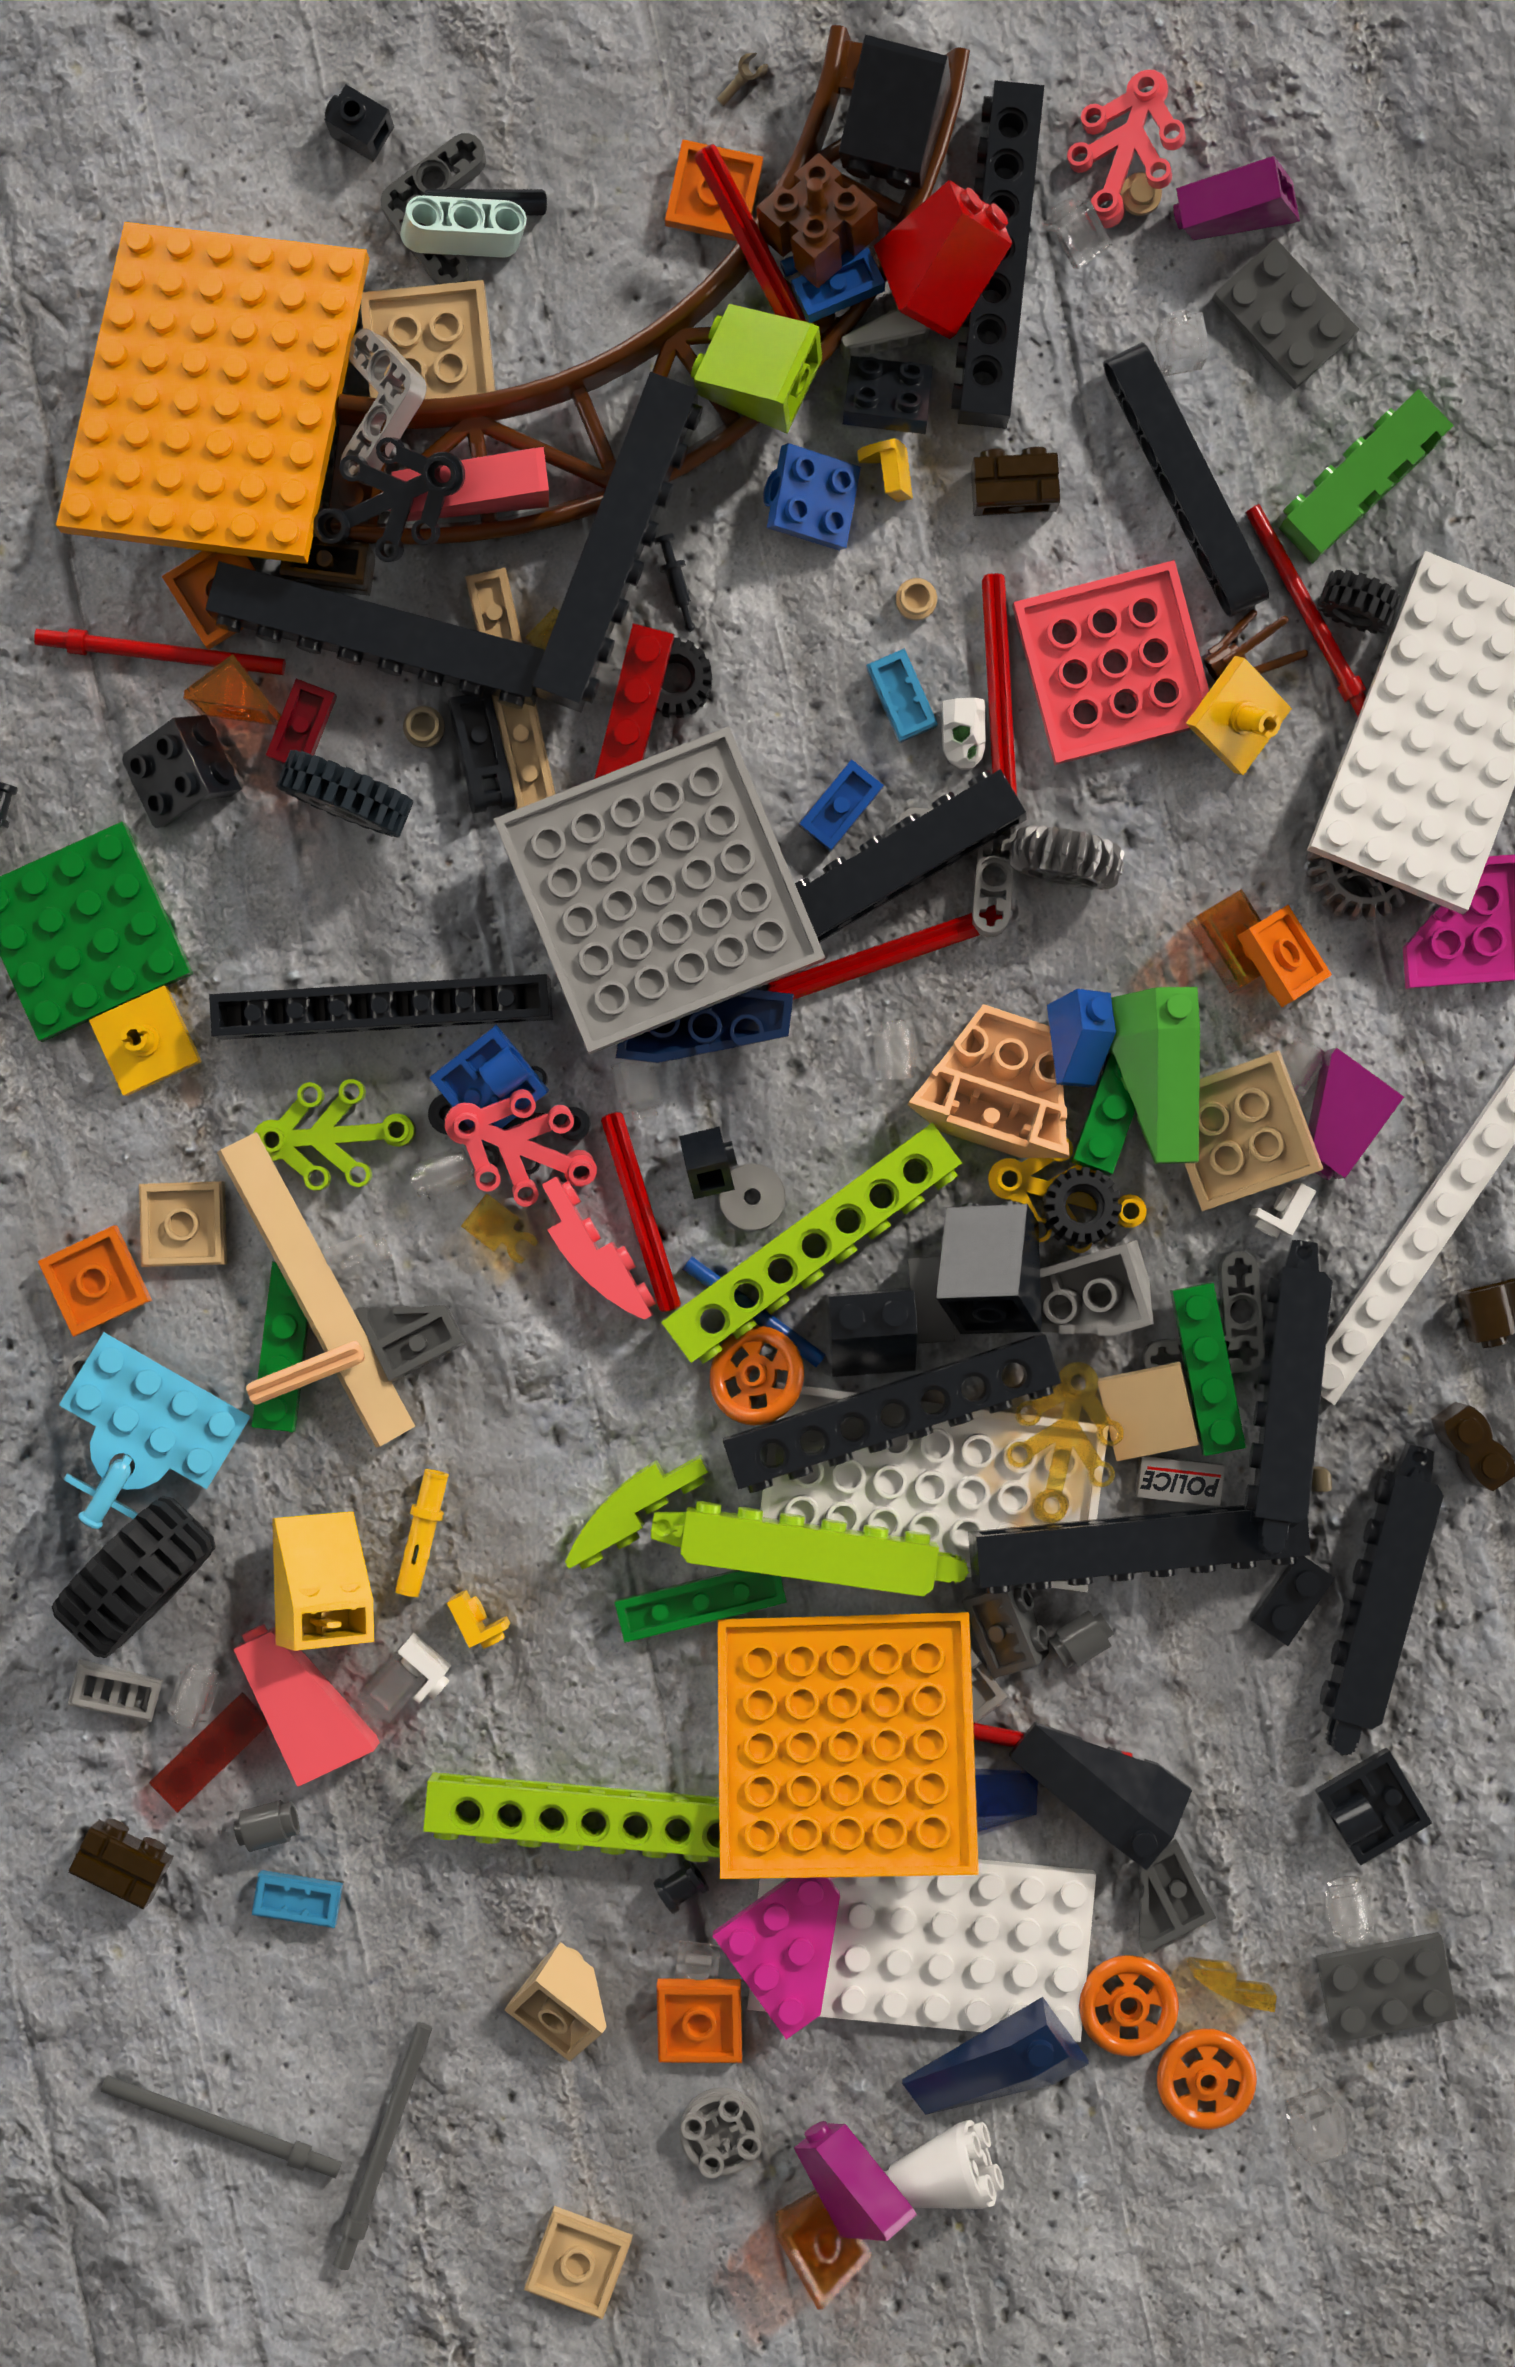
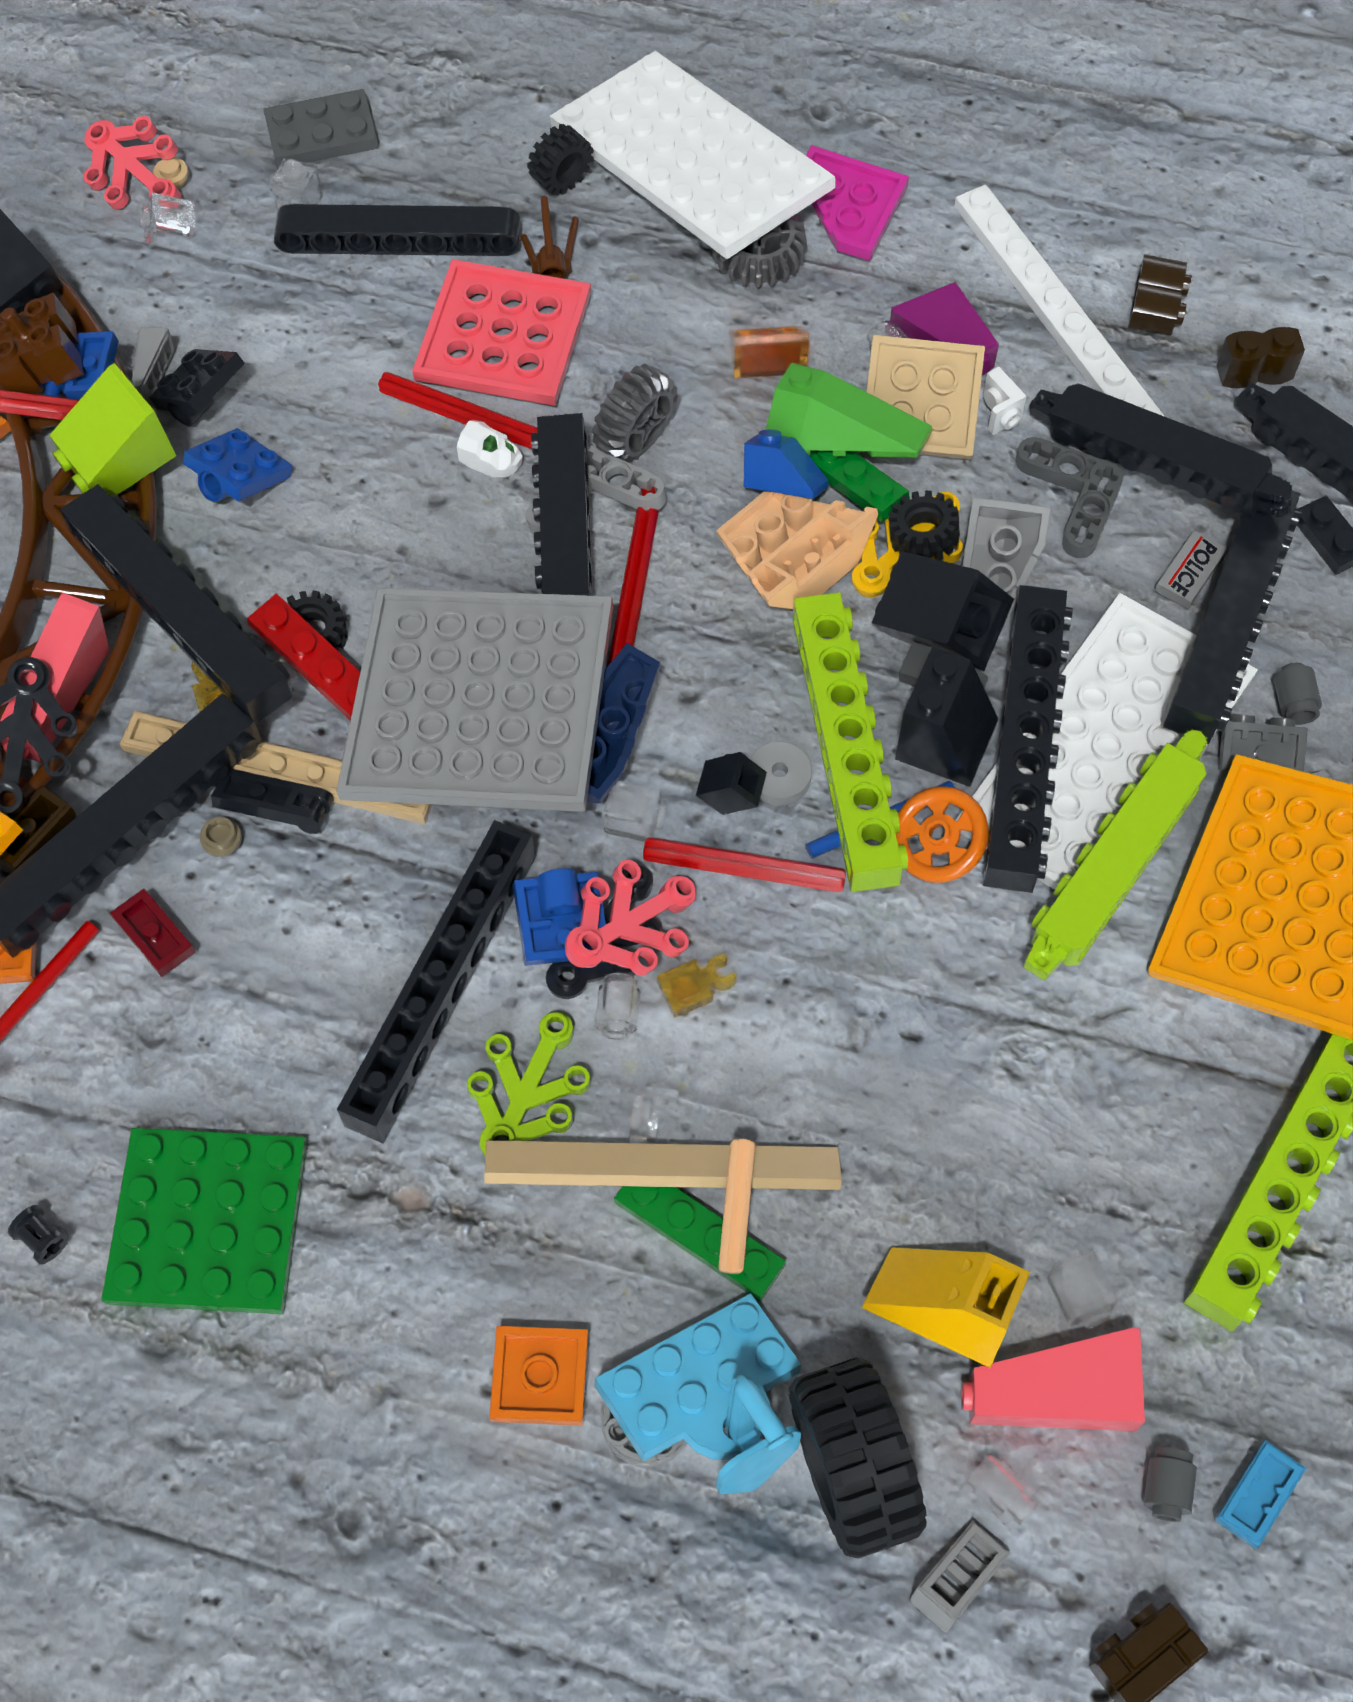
camera: 65 degrees left, 25 degrees down
yellow tile [89,985,202,1096] -> none
black bracket [122,715,242,828] -> none
tan tile [139,1181,227,1267] -> none
clear red plate [149,1692,268,1813] -> none
clear orange slope [183,654,281,726] -> none
black wheel [276,750,413,838] -> none
dark grey wing [354,1305,466,1383] -> none
yellow pin [395,1469,449,1597] -> none
white bracket [398,1633,451,1704] -> none
yellow bracket [447,1589,511,1649] -> none
coral slope [542,1177,656,1320] -> none
lime slope [565,1454,709,1570] -> none
green plate [614,1570,787,1643] -> none
black piece [654,533,695,632] -> none
blue plate [799,759,884,852] -> none
yellow tile [857,438,913,502] -> none
dark azure plate [866,648,938,743] -> none
clear brick [873,1020,918,1081] -> none
red slope [874,180,1012,339] -> none
tan plate [896,578,937,621] -> none
black brick [951,80,1045,429] -> none
dark brown brick [971,447,1060,516] -> none
clear yellow plant [1006,1362,1124,1523] -> none
tan tile [1097,1362,1199,1461] -> none
green plate [1170,1283,1246,1456] -> none
magenta slope [1173,156,1300,240] -> none
yellow tile [1186,656,1292,775] -> none
orange plate [1237,905,1332,1008] -> none
red bar [1245,504,1367,717] -> none
bright green wedge [1279,389,1454,564] -> none

